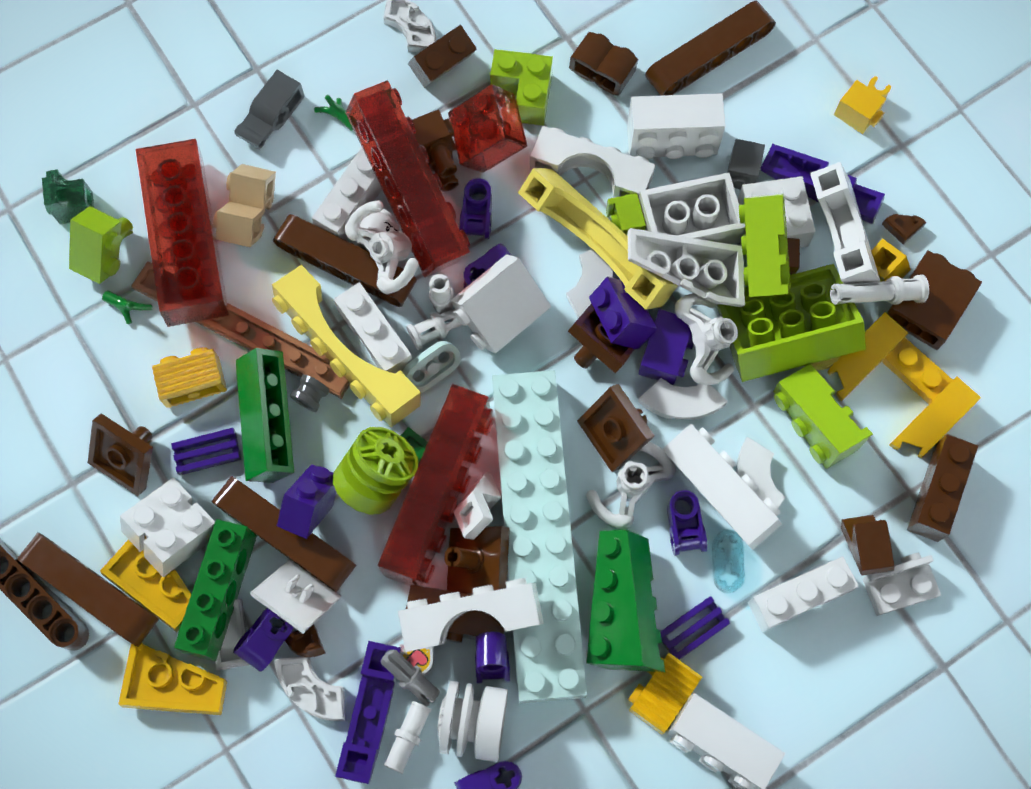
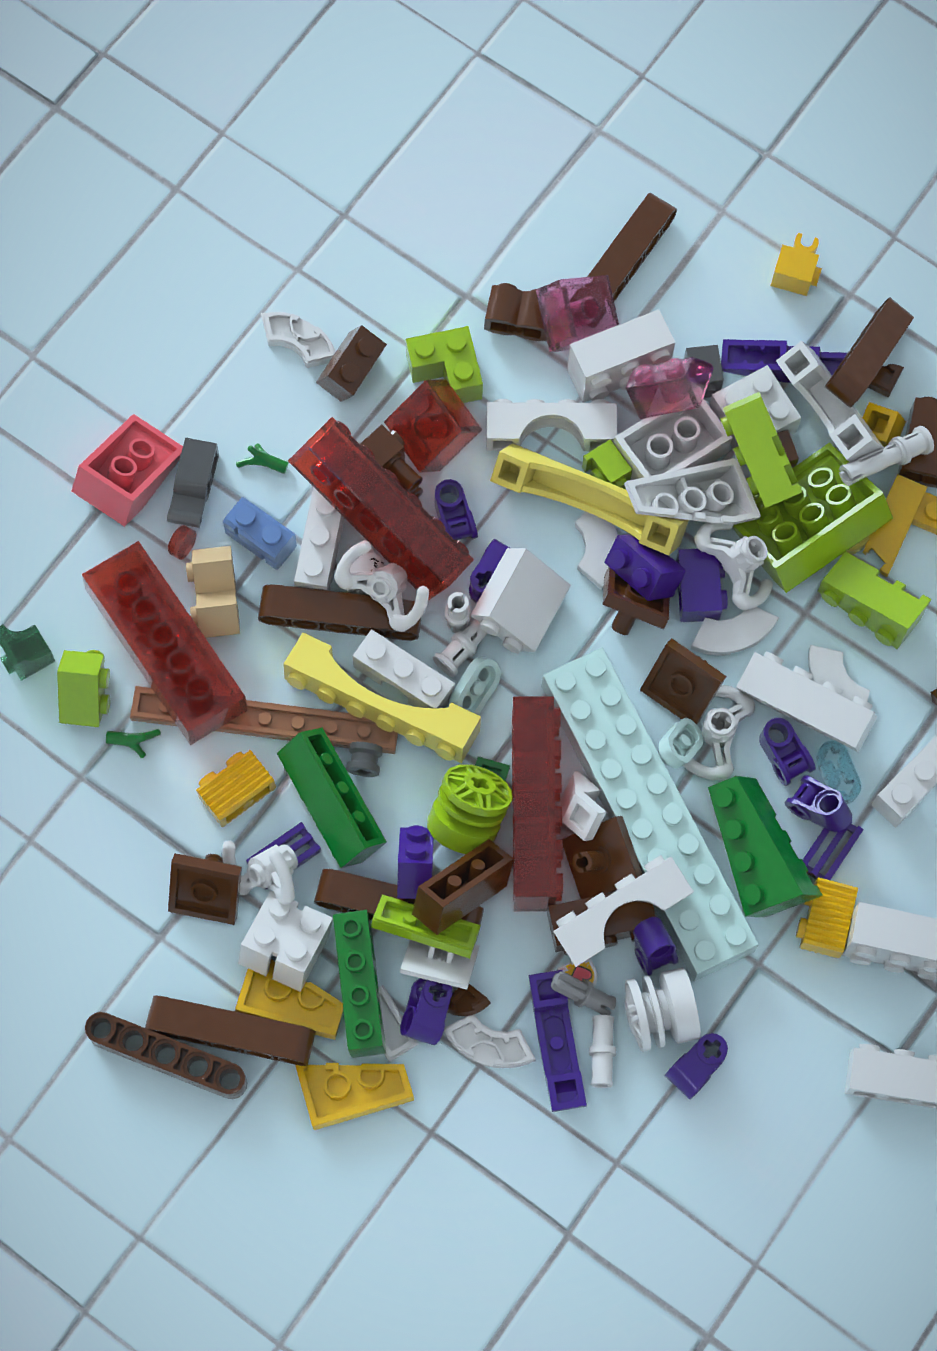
camera: 25 degrees left, 0 degrees up
none -> coral slope [71,414,183,527]
none -> clear red tile [168,525,197,560]
none -> white piece [222,841,298,904]
none -> medium blue brick [223,497,297,570]
none -> lime tile [371,894,481,959]
none -> reddish brown brick [412,839,514,935]
none -> clear pink slope [536,275,619,352]
none -> clear pink slope [626,357,714,419]
none -> light aqua plate [659,718,704,769]
none -> dark purple piece [784,775,852,832]
none -> reddish brown beam [825,297,914,408]

